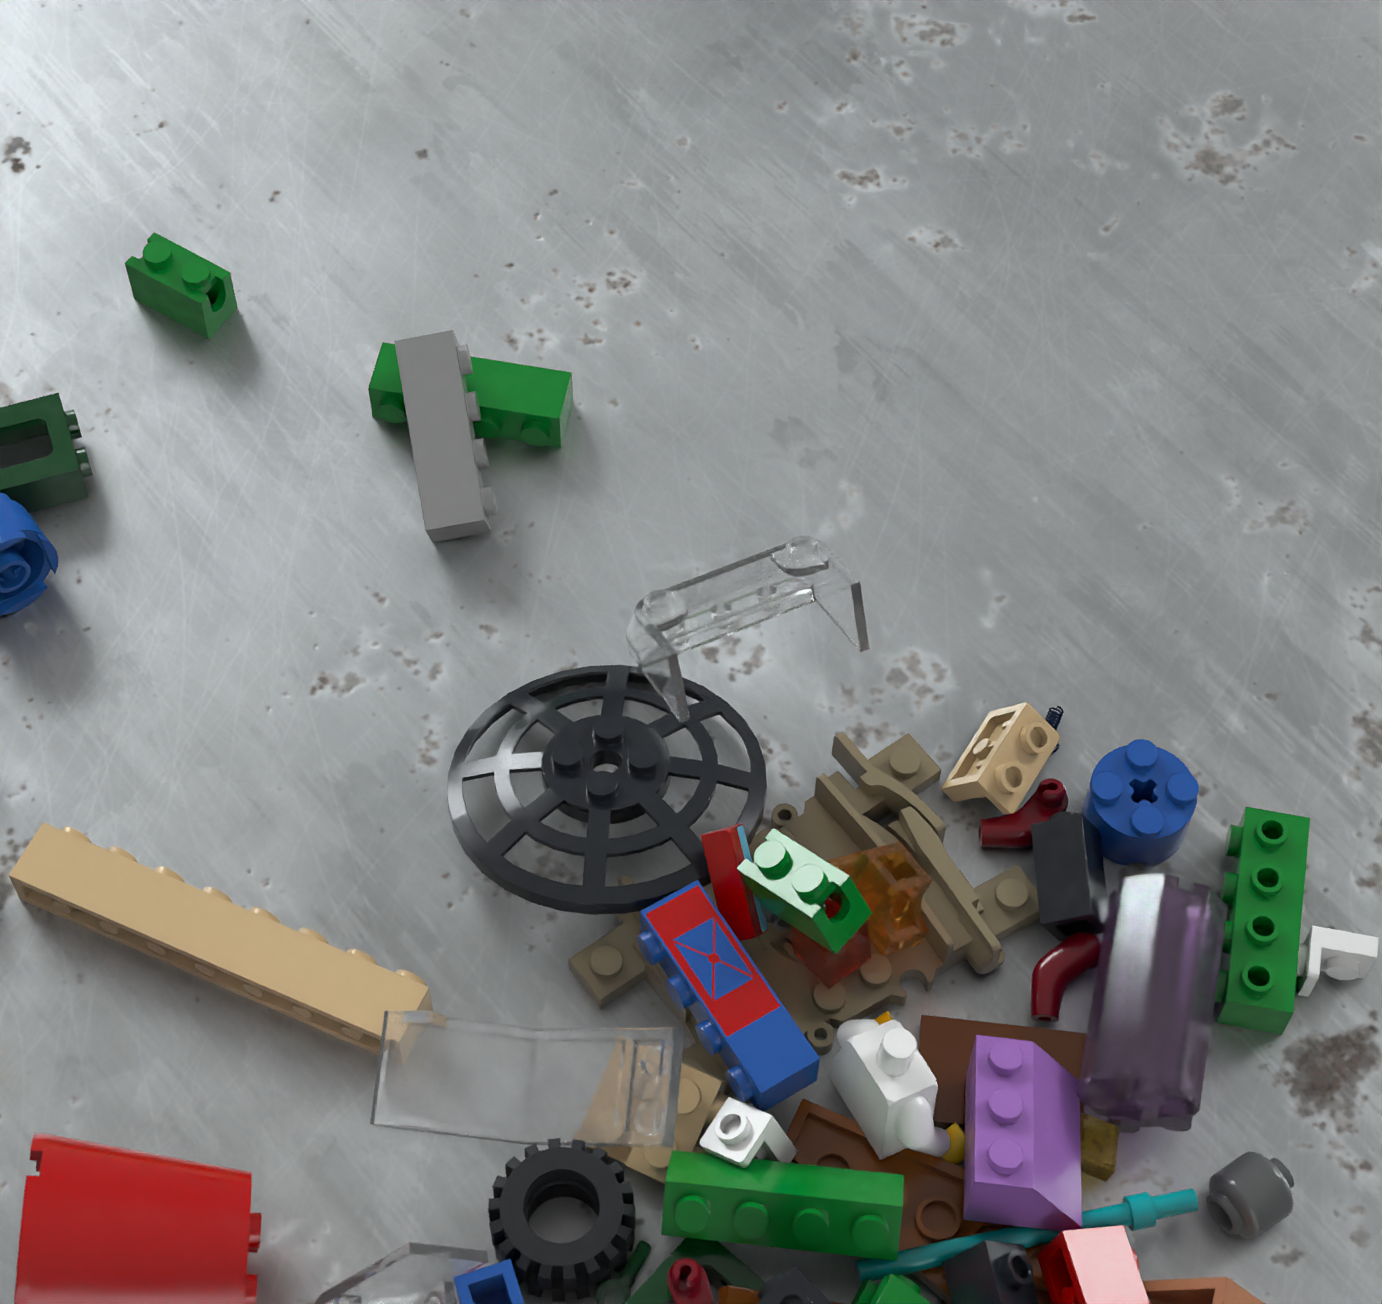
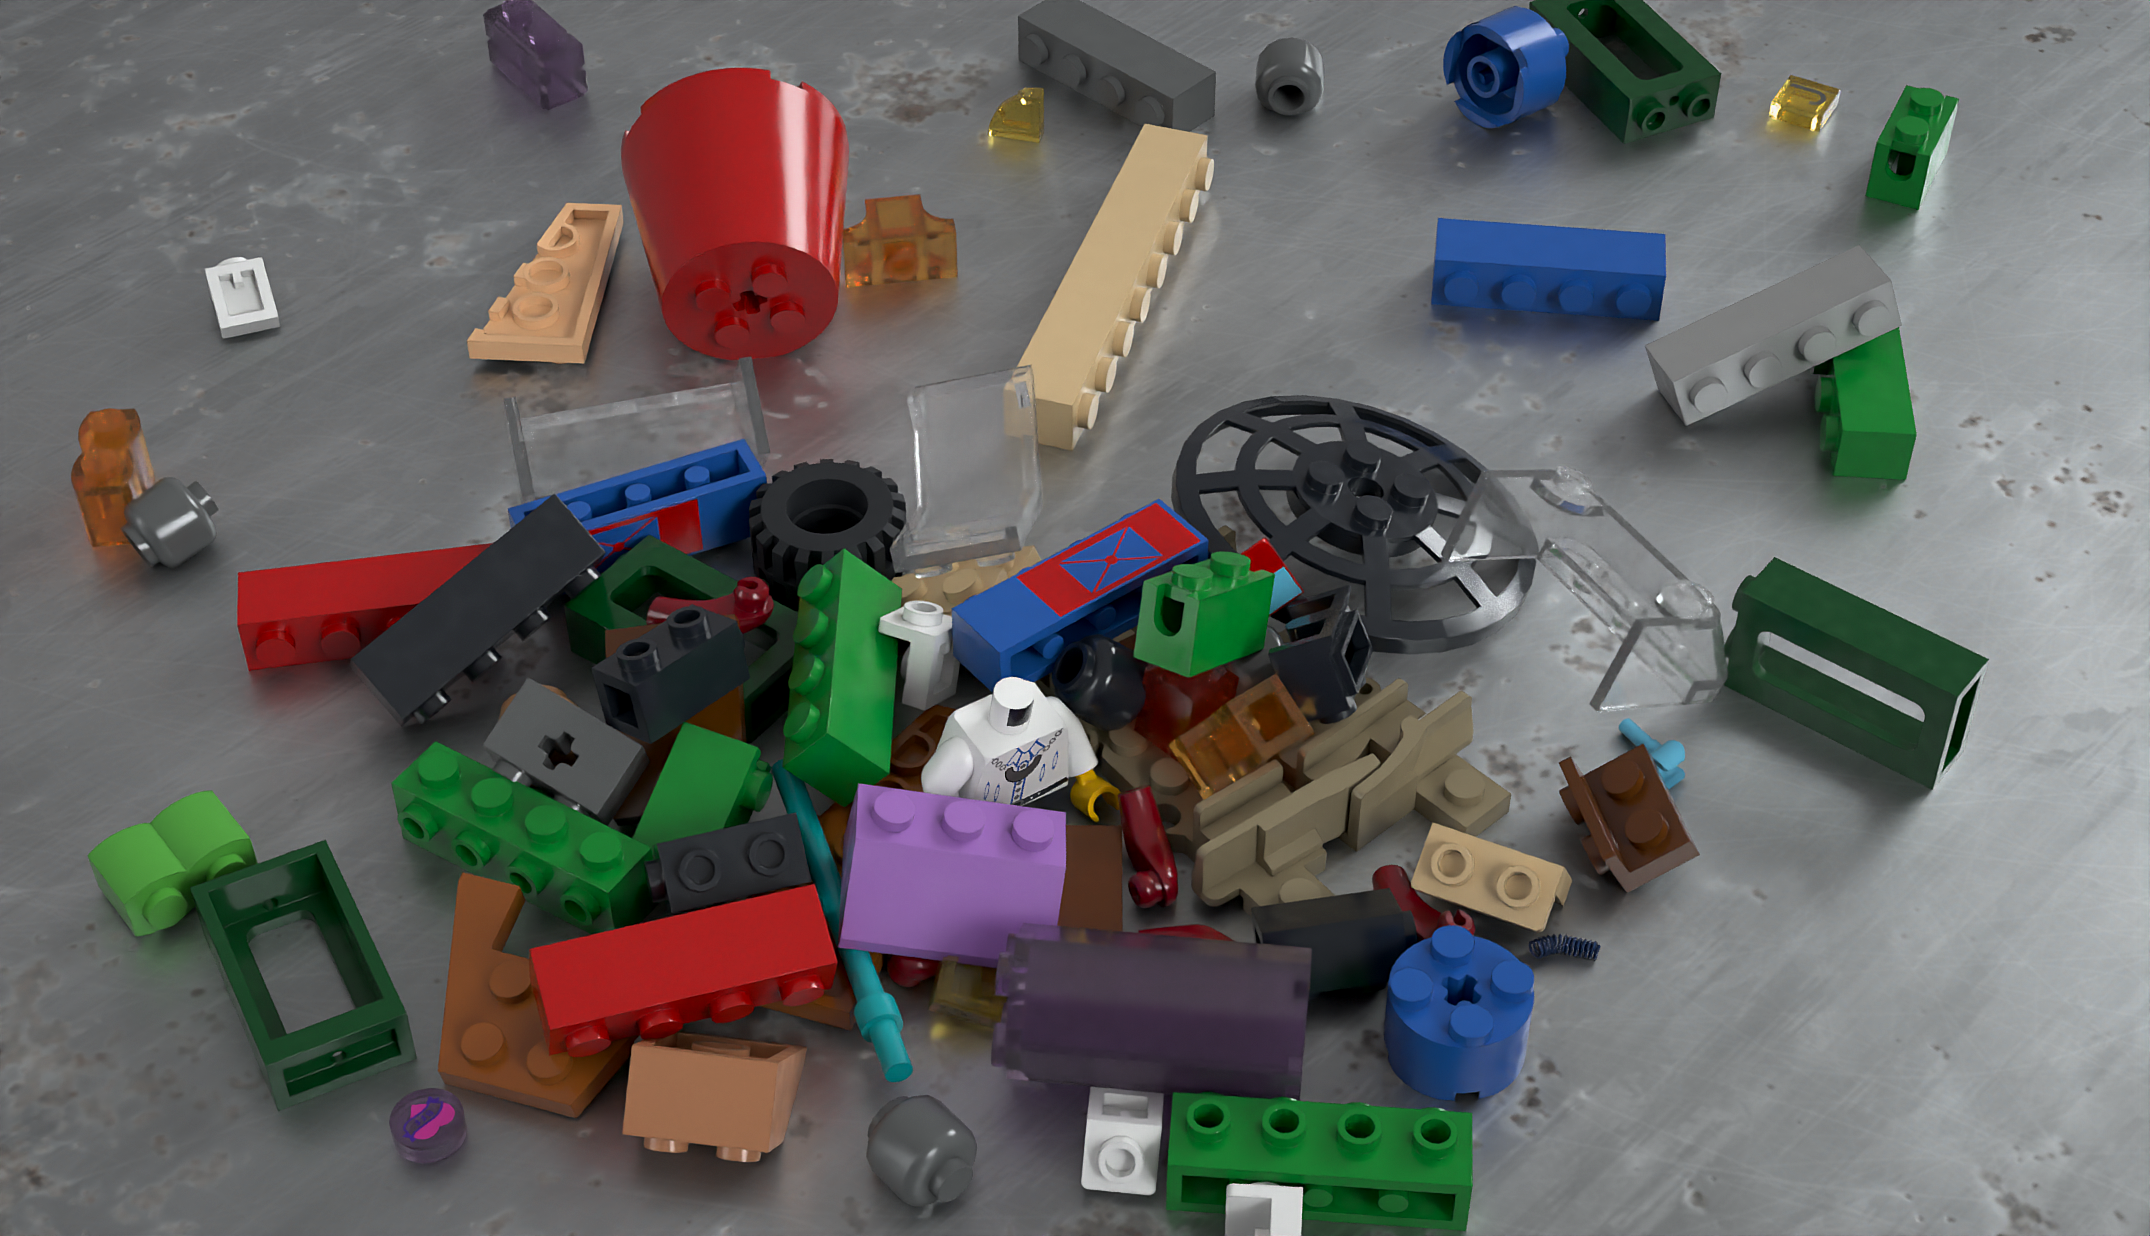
camera: 85 degrees right, 15 degrees down
none -> clear orange brick [842,194,958,288]
none -> black head [1052,634,1152,732]
none -> white bracket [1081,1086,1164,1195]
none -> dark red arm [1117,785,1179,908]
none -> black window [1268,585,1373,725]
none -> blue brick [1431,218,1666,321]
none -> reddish brown bracket [1559,744,1700,893]
none -> medium azure hand [1619,718,1685,790]
none -> dark green piece [1723,557,1989,790]
none -> clear yellow tile [1769,75,1841,132]

